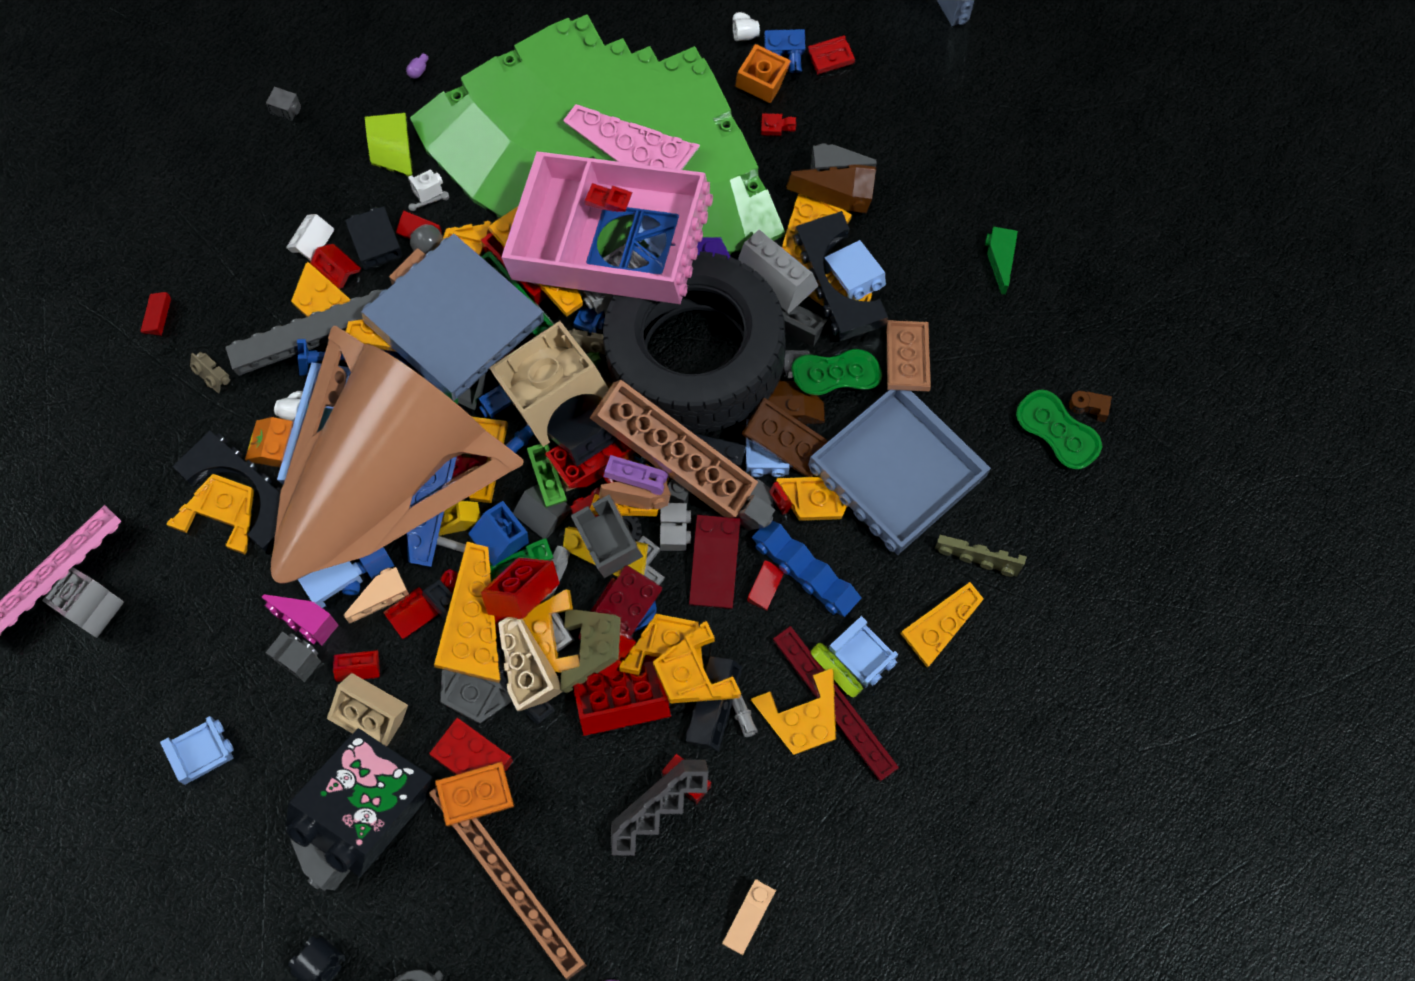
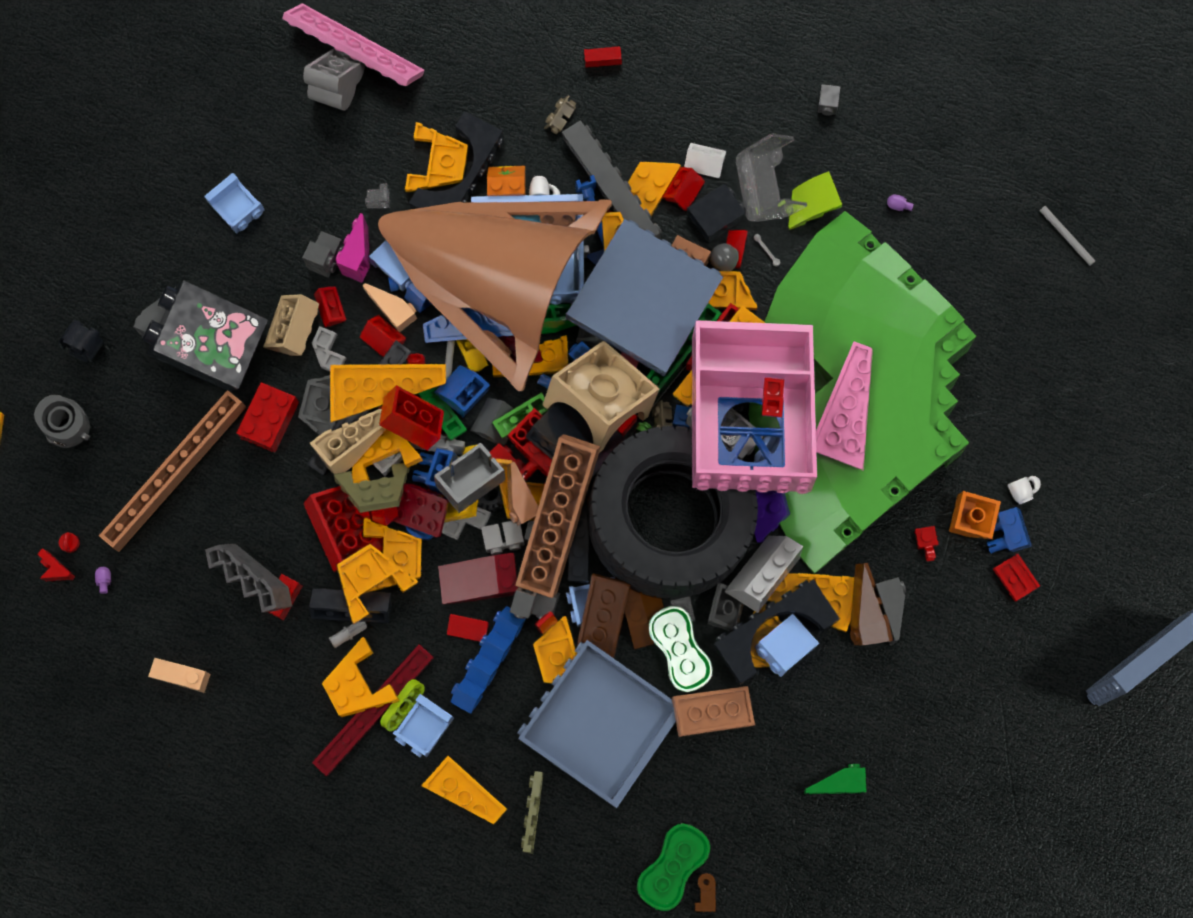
camera: 85 degrees right, 5 degrees up
white brick [408,169,443,203] -> none
orange tile [435,762,514,827] -> none
medium lavender plate [604,455,668,495] -> none
none -> light grey tile [312,326,346,372]
none -> clear panel [365,183,389,208]
none -> blue brick [412,448,459,493]
none -> clear windscreen [736,133,807,222]

